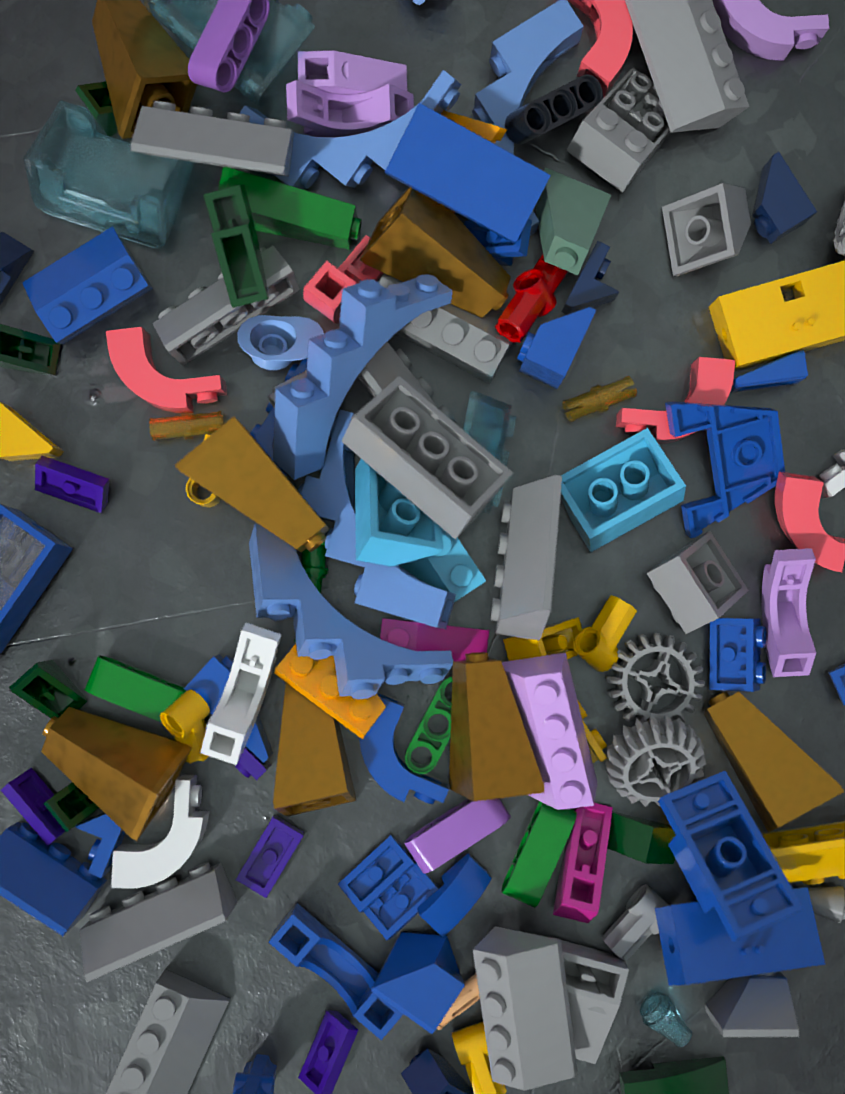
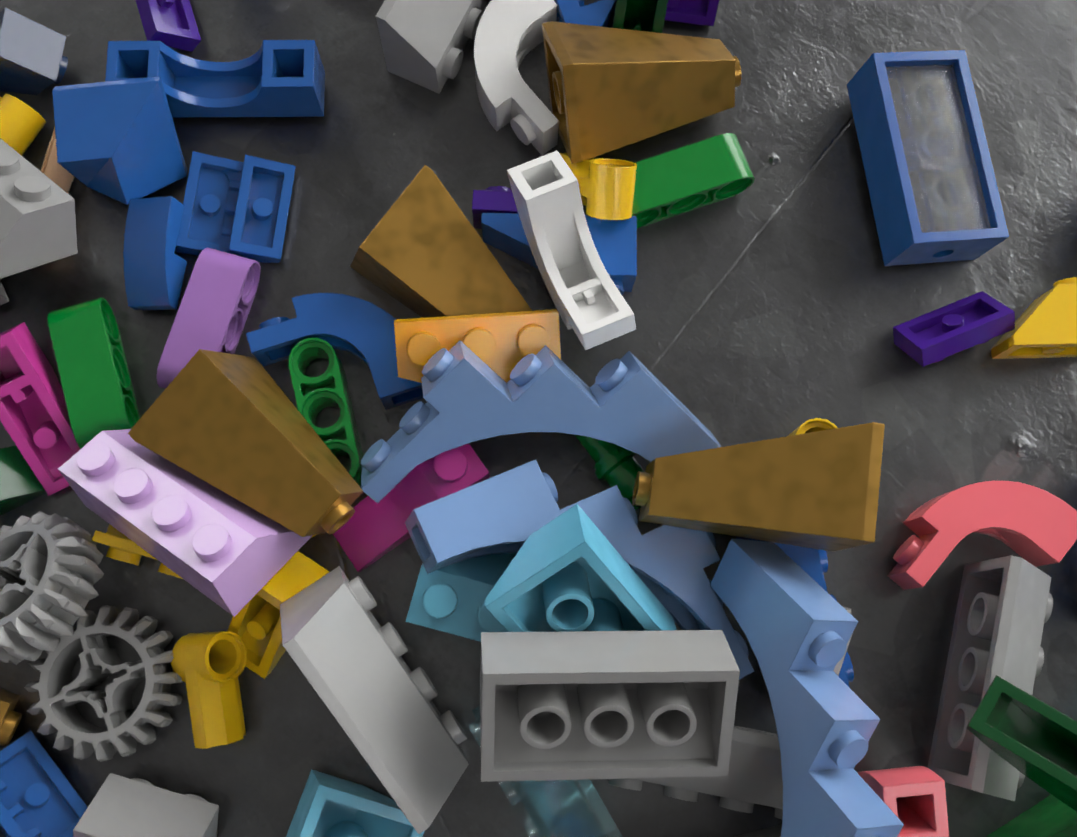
camera: 130 degrees right, 10 degrees down
dark green slope [9,660,87,718] -> none
clear yellow pin [149,411,224,441] -> none
dark purple plate [235,814,305,898] -> none
light blue piece [237,315,324,370] -> none

